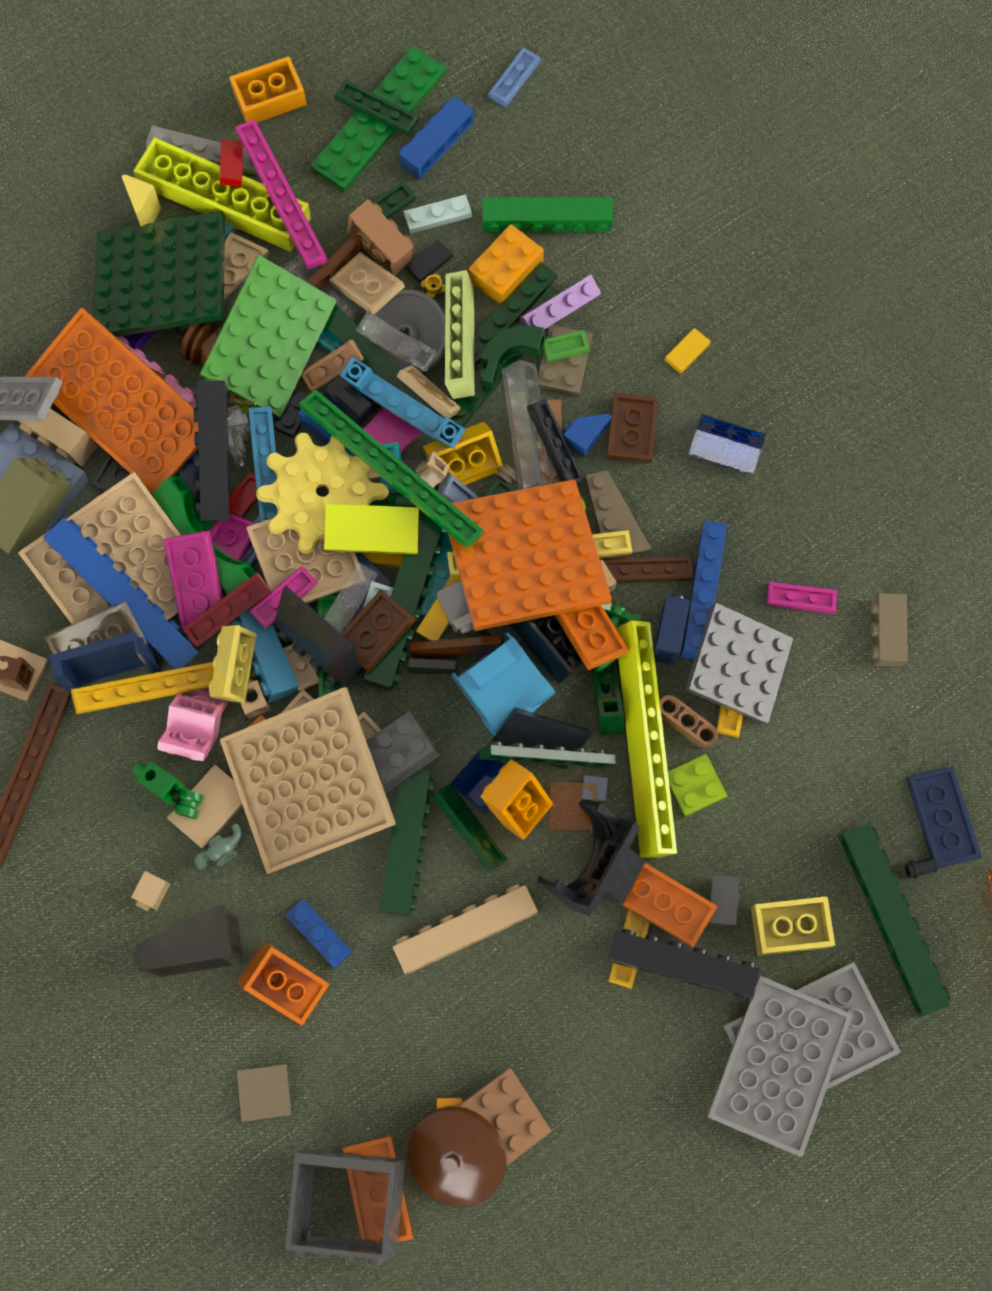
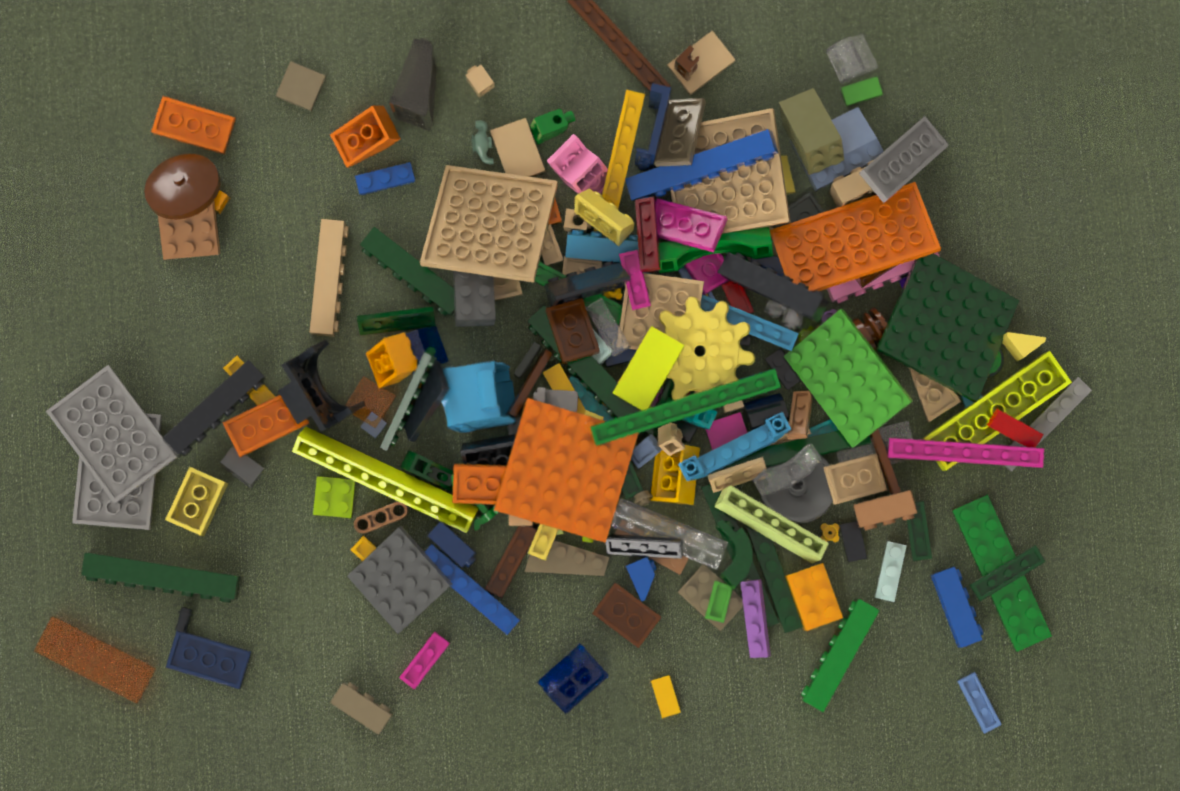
camera: 120 degrees right, 10 degrees up
green wheel [174,789,205,819] -> none
light orange brick [229,56,307,123] -> none
dark grey window [285,1149,406,1265] -> none

